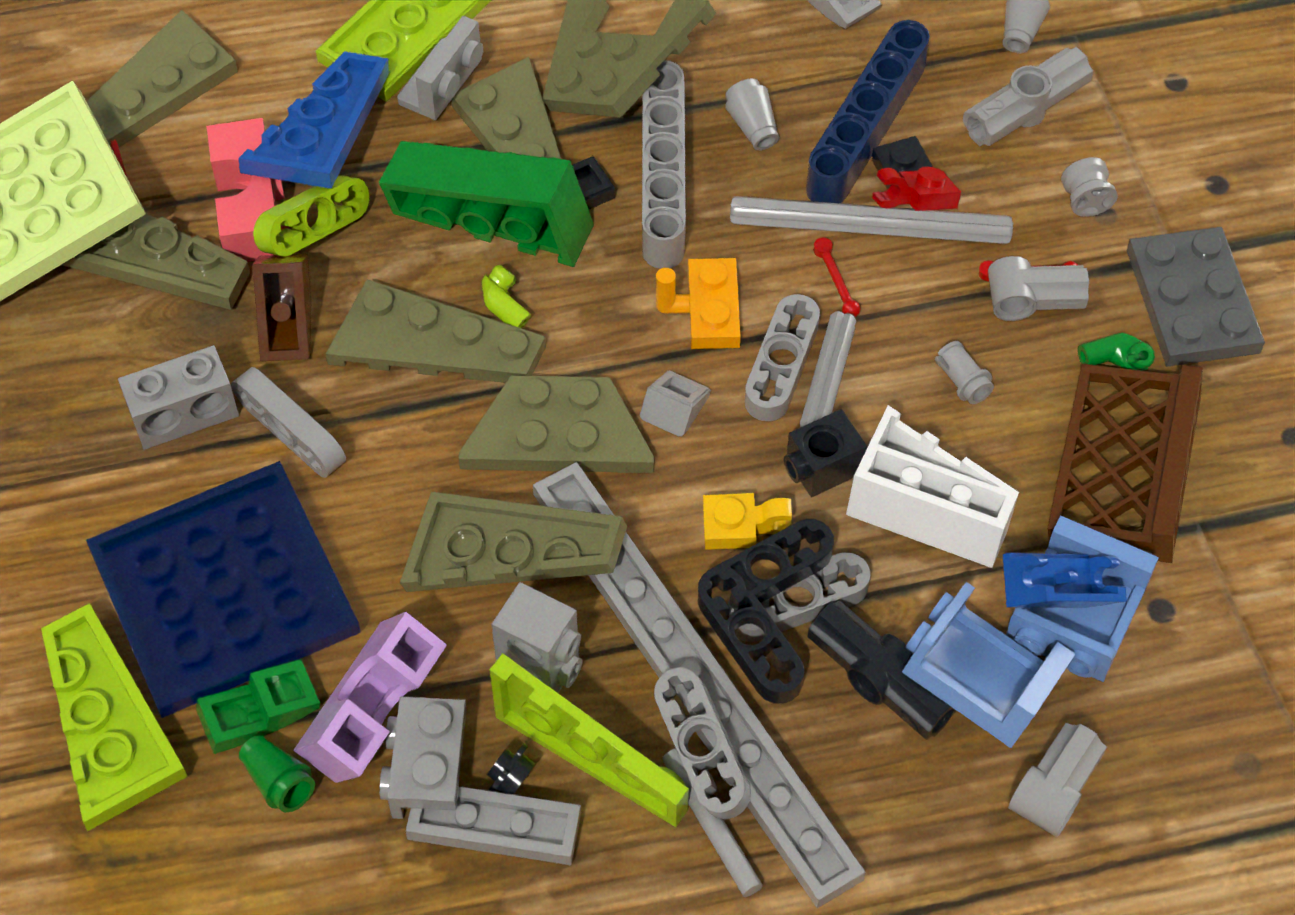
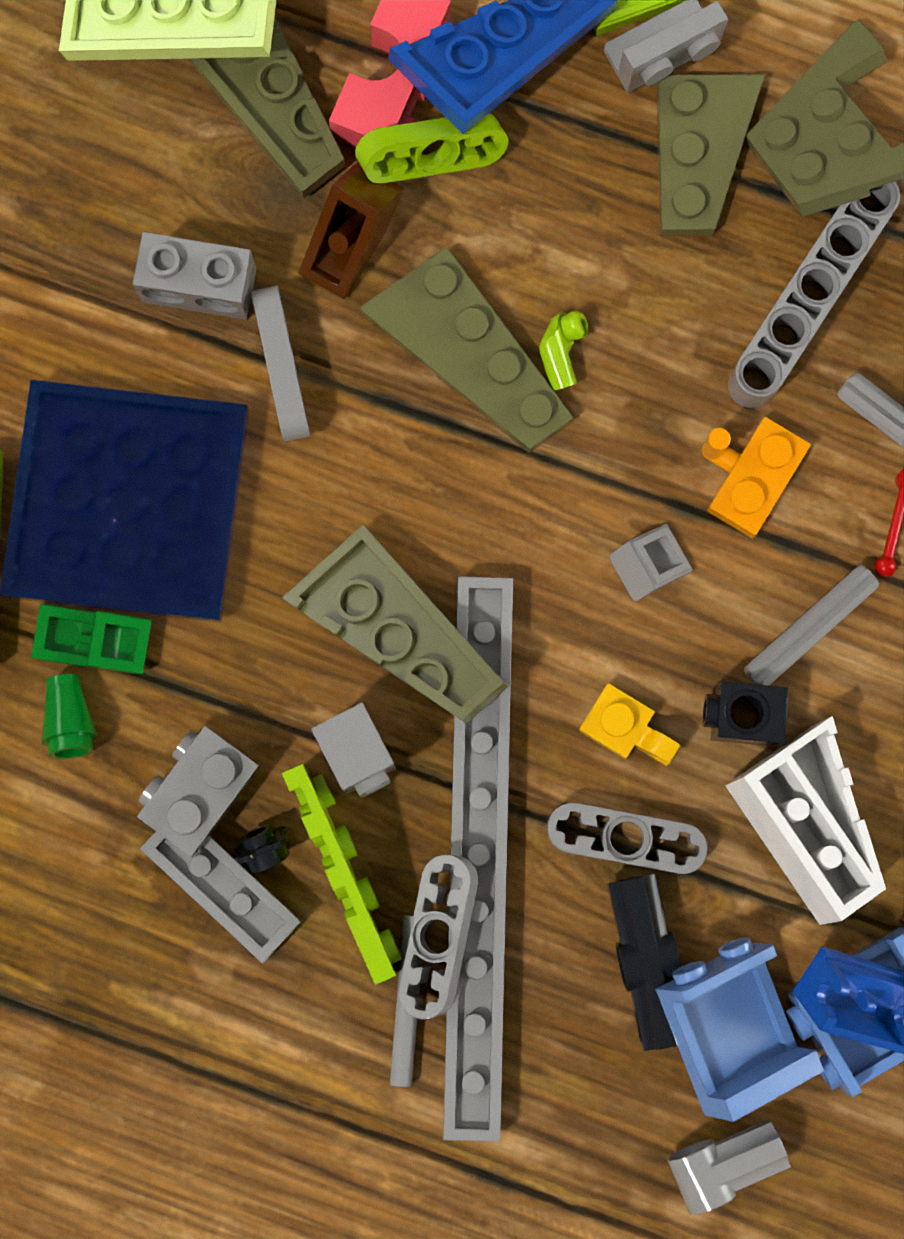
camera: 30 degrees right, 25 degrees up
lavender arch [293,612,447,783] -> none
green wedge [379,141,594,267] -> none
olive wing [459,375,654,473] -> none
black tile [572,156,615,209] -> none
black beam [697,519,834,704] -> none
light grey beam [745,294,820,421] -> none

